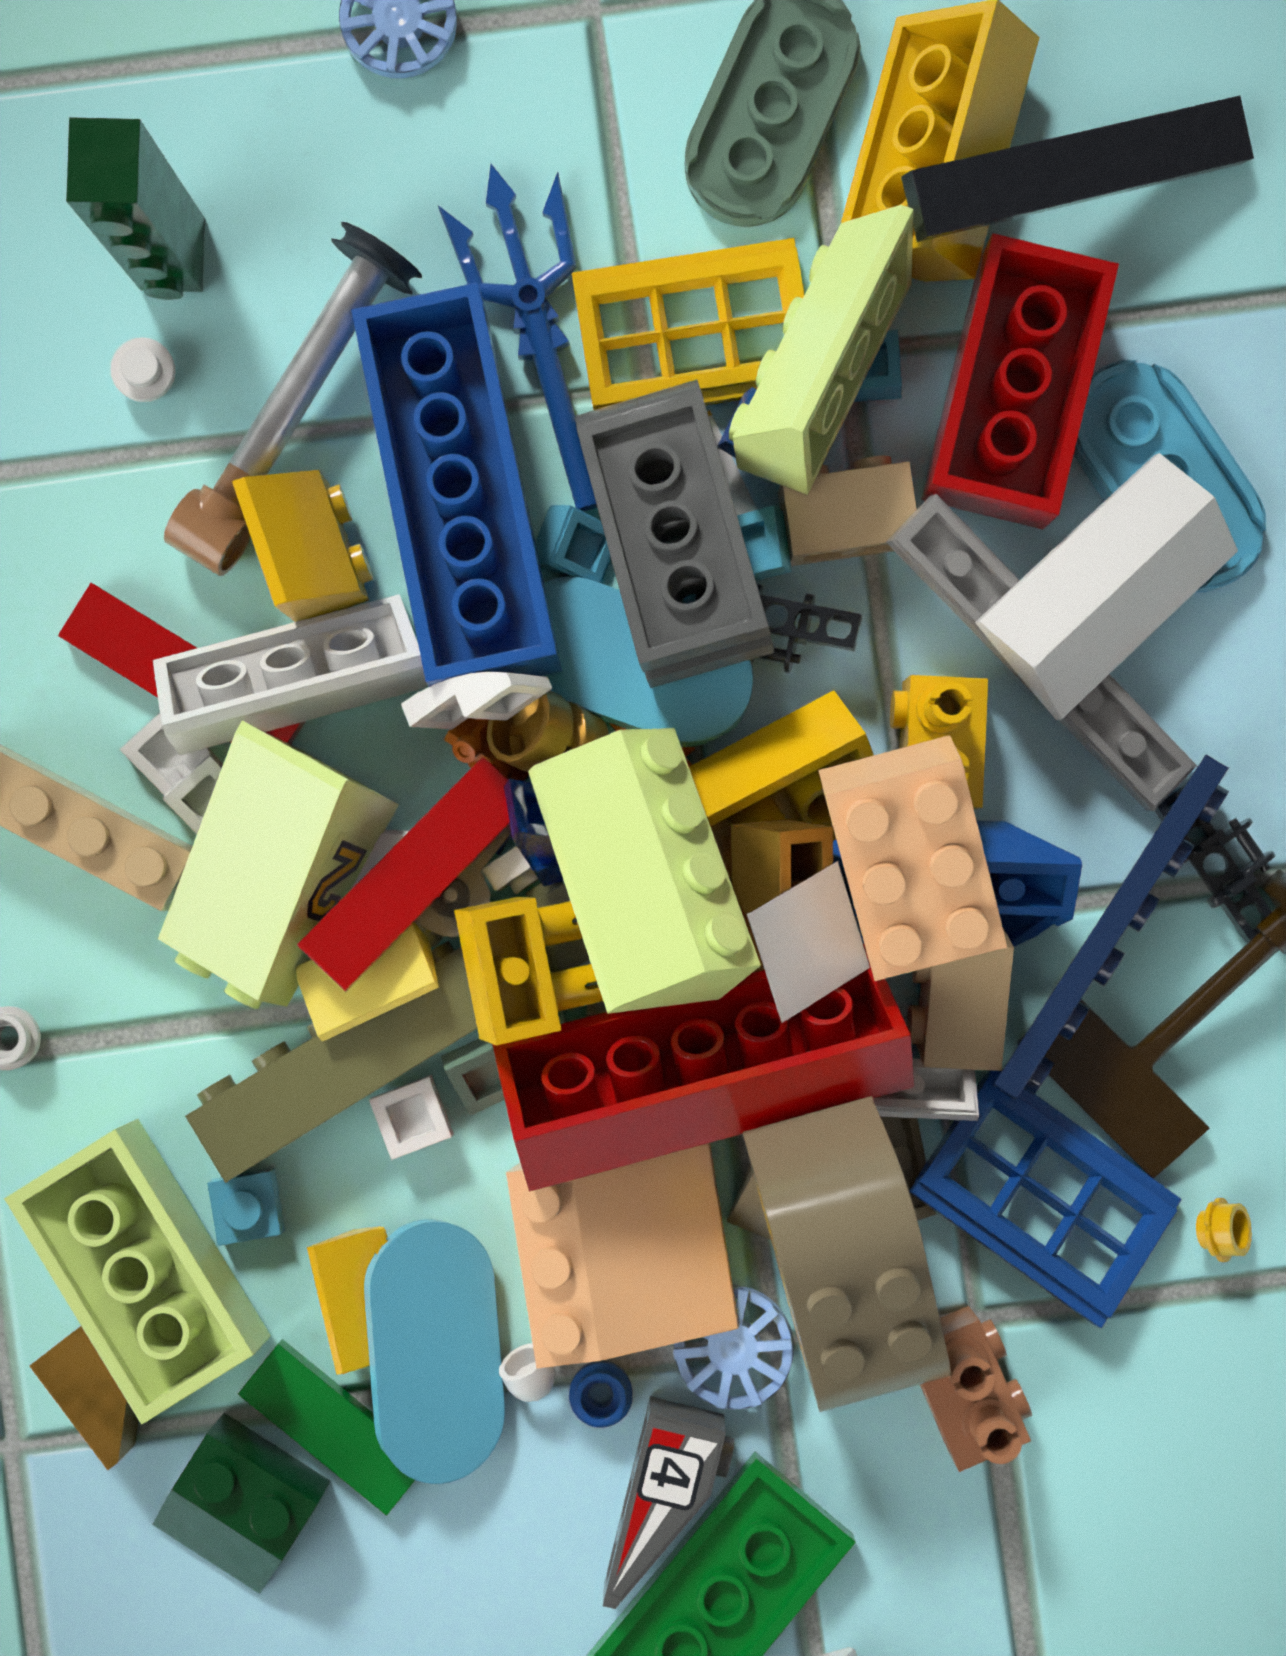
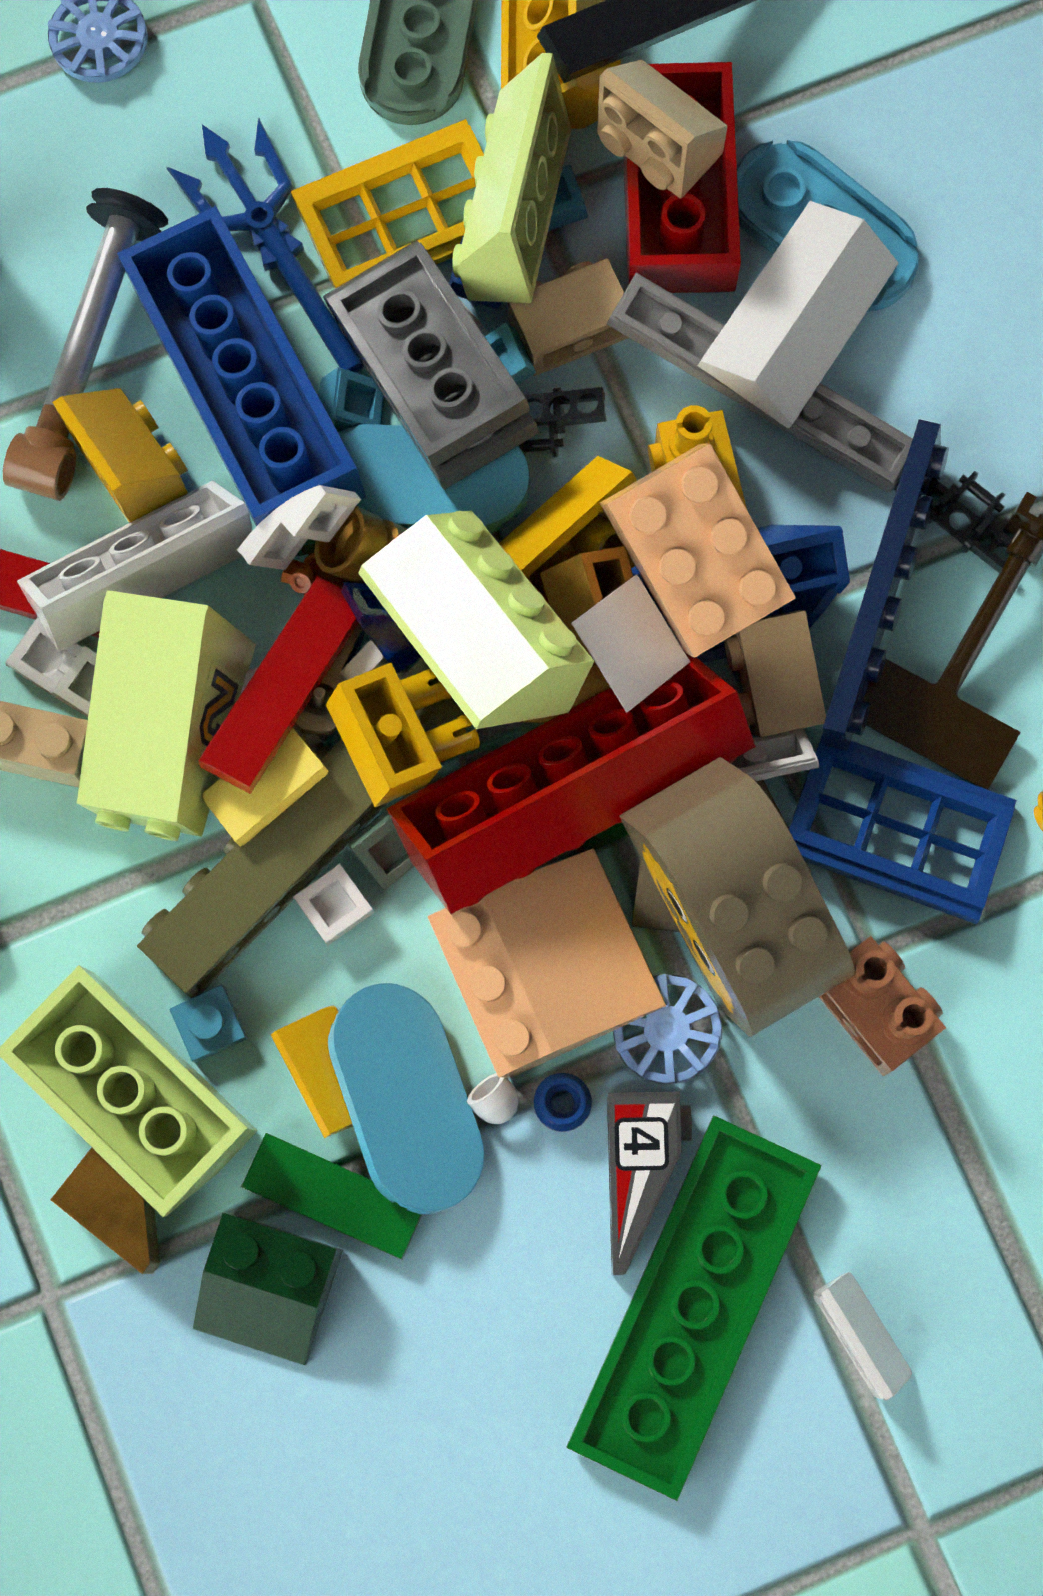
camera: 15 degrees left, 10 degrees down
none -> tan slope [597,59,727,199]

